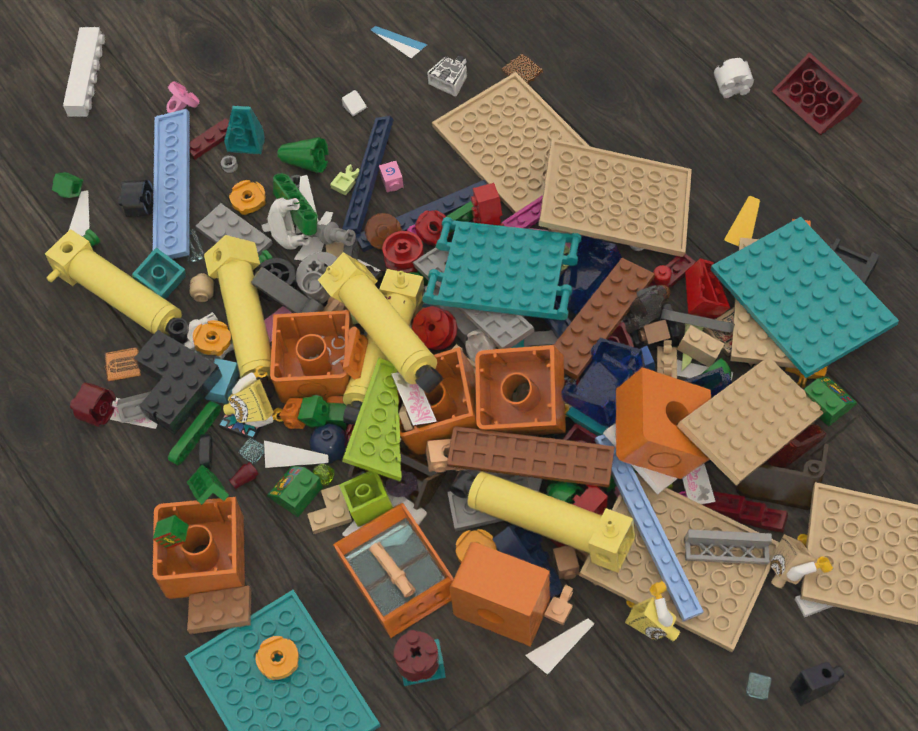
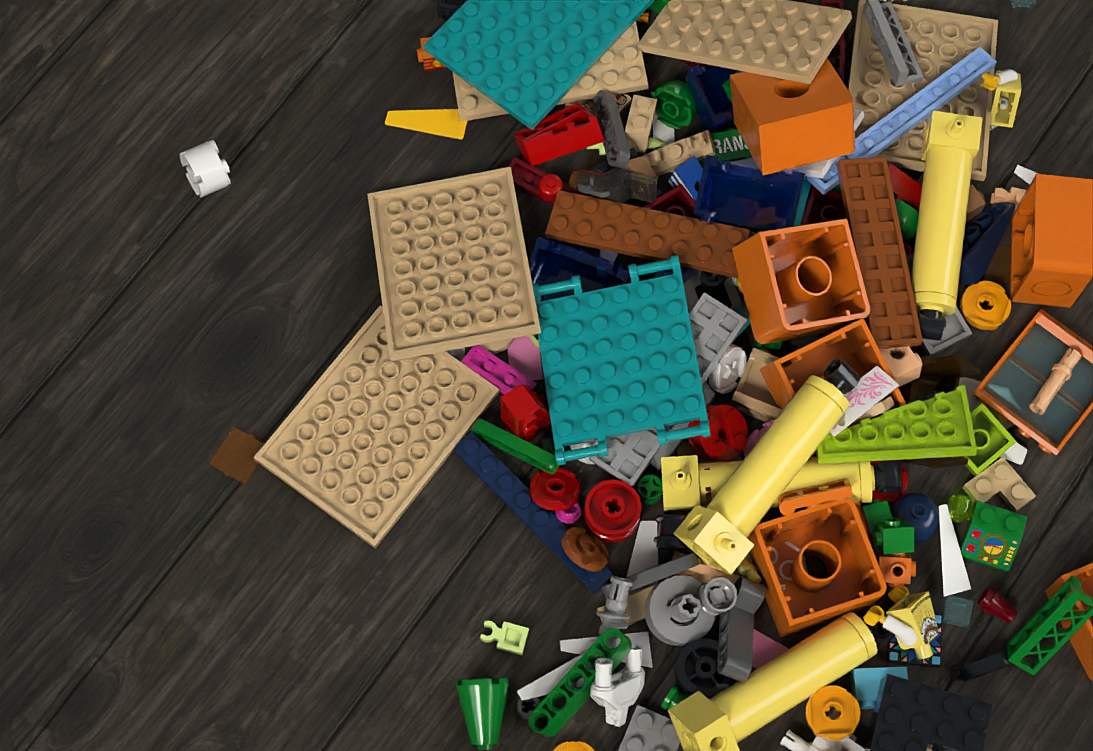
camera: 115 degrees left, 10 degrees up
green beam [168,401,221,466] -> none
white slope [342,90,367,116] -> none
dark blue plate [342,116,393,234] -> none
sticker [371,26,427,58] -> none
bright pink brick [379,161,404,192] -> none
torso [428,56,467,97] -> none
dark red slope [772,53,863,135] -> none

